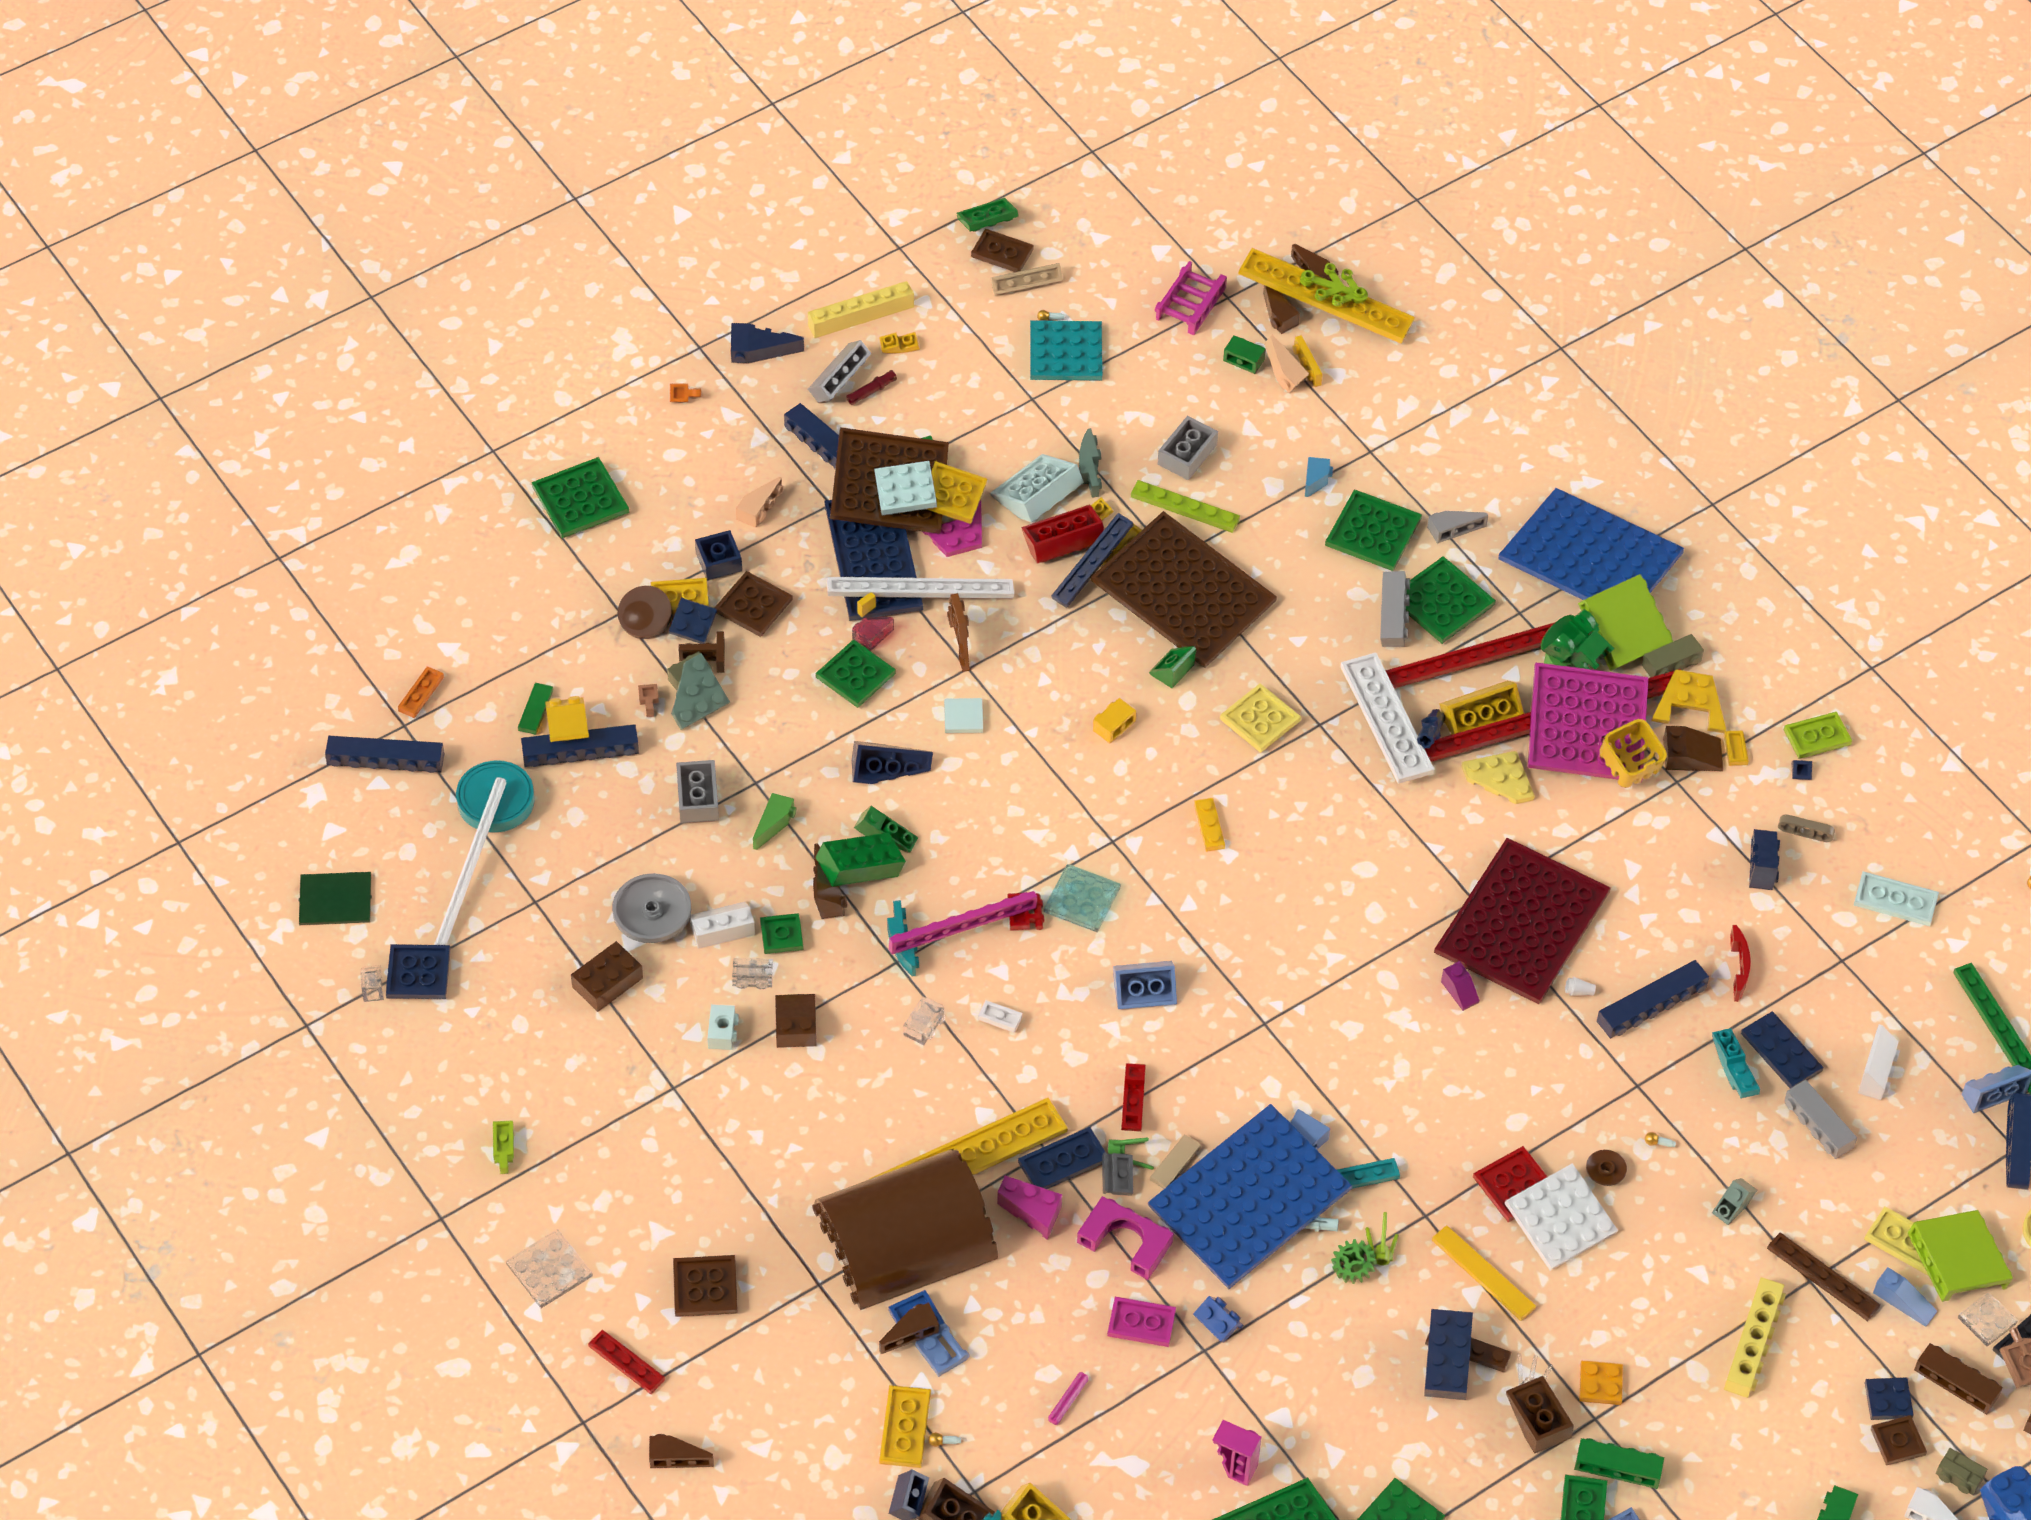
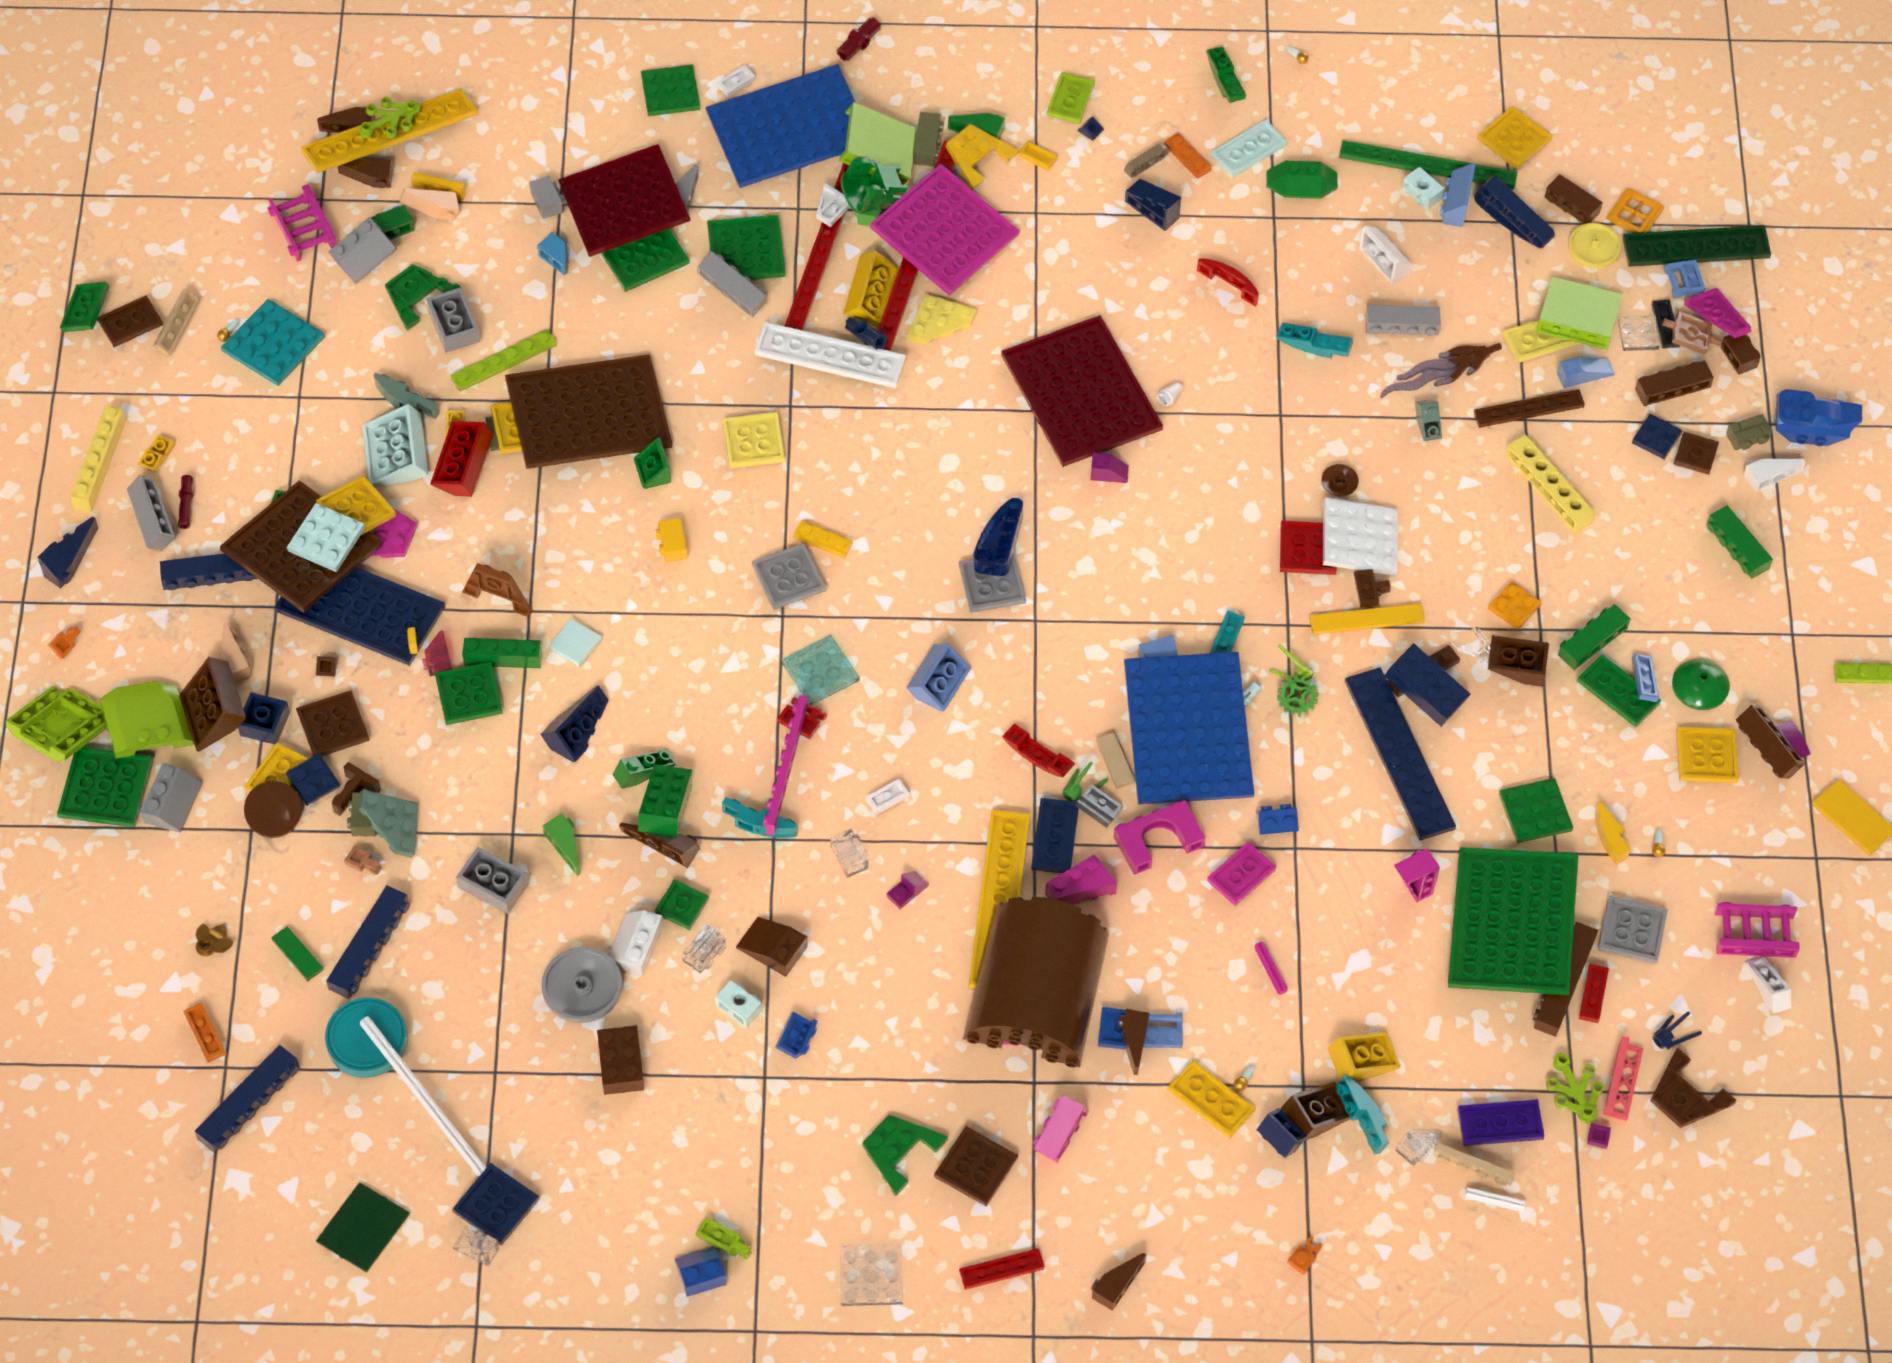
camera: 55 degrees left, 5 degrees up
yellow slope [545,696,589,742] -> none
white plate [827,577,1014,598] -> none
dark blue plate [1051,513,1134,608] -> none
dark blue brick [1596,960,1709,1039] -> none
yellow piece [1600,719,1667,788] -> none
piece [1645,1132,1676,1147] -> none
reddish brown slope [1663,726,1723,771] -> none
dark blue plate [1741,1011,1824,1089] -> none
none -> lime wedge [6,686,107,762]
none -> lime wedge [100,681,193,758]
none -> light grey slope [140,763,202,833]
none -> reddish brown slope [179,656,246,752]
none -> pearl gold plate [195,924,233,956]
none -> reddish brown slope [316,656,338,677]
none -> light grey slope [328,217,397,284]
none -> green wing [385,264,461,331]
none -> green brick [462,638,542,669]
none -> light grey brick [529,175,565,219]
none -> dark red plate [558,144,691,257]
none -> green plate [641,64,700,116]
none -> blue slope [675,1247,726,1297]
none -> white plate [717,65,756,97]
none -> light grey plate [752,543,826,610]
none -> blue bracket [775,1011,818,1059]
none -> white wing [816,183,850,227]
none -> dark red piece [837,17,881,61]
none -> green wing [862,1114,948,1196]
none -> magenta slope [887,871,929,909]
none -> green slope [948,113,1005,140]
none -> light grey plate [959,552,1026,613]
none -> clear blue beam [973,498,1023,576]
none -> wedge [1033,1095,1089,1163]
none -> orange plate [1164,133,1212,179]
none -> green slope [1206,46,1246,103]
none -> green wedge [1266,161,1338,199]
none -> dark blue plate [1345,667,1456,841]
none -> reddish brown hinge [1354,569,1391,608]
none -> clear purple piece [1380,343,1502,398]
none -> light aqua brick [1402,167,1444,210]

